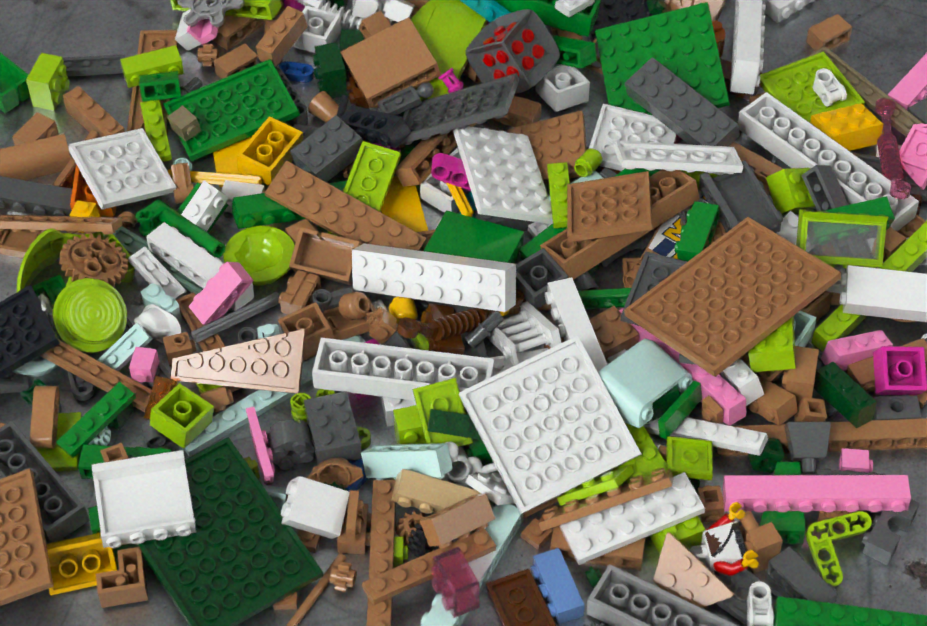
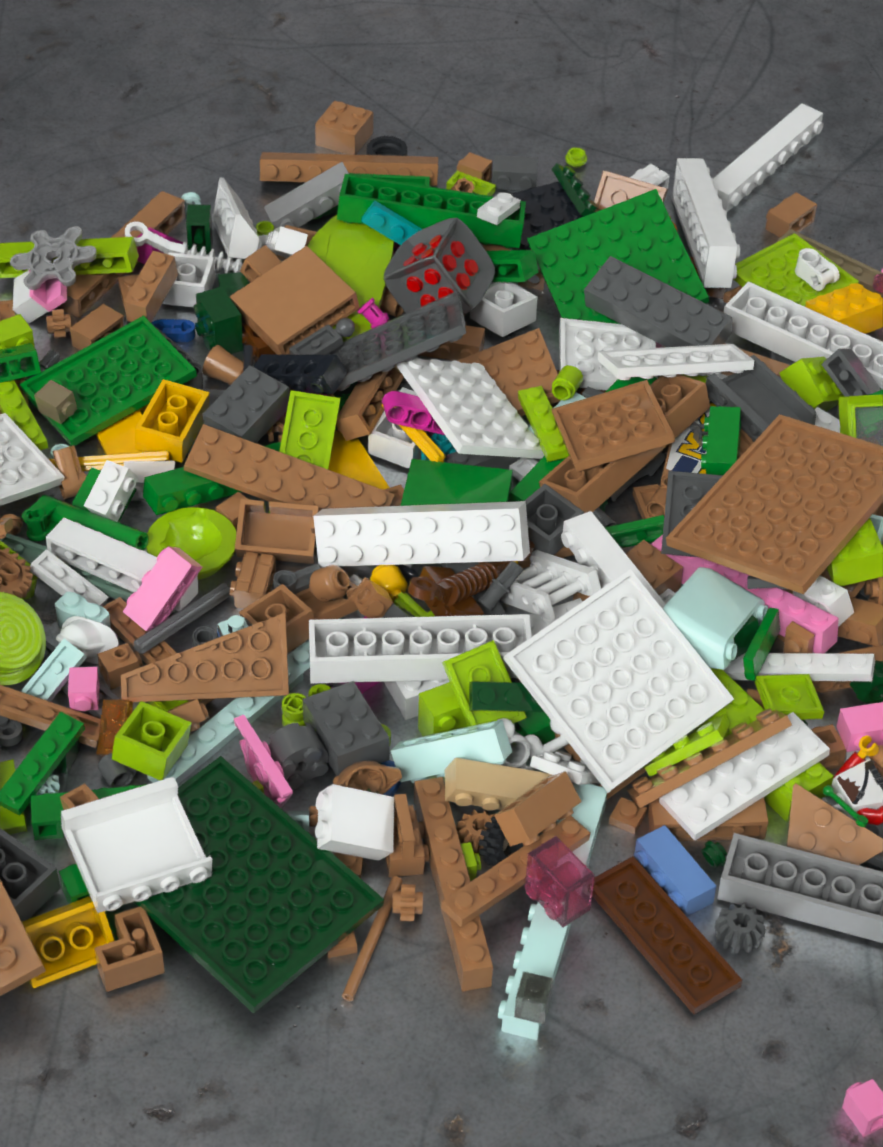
camera: 15 degrees left, 5 degrees down
none -> green hinge [823,785,868,827]

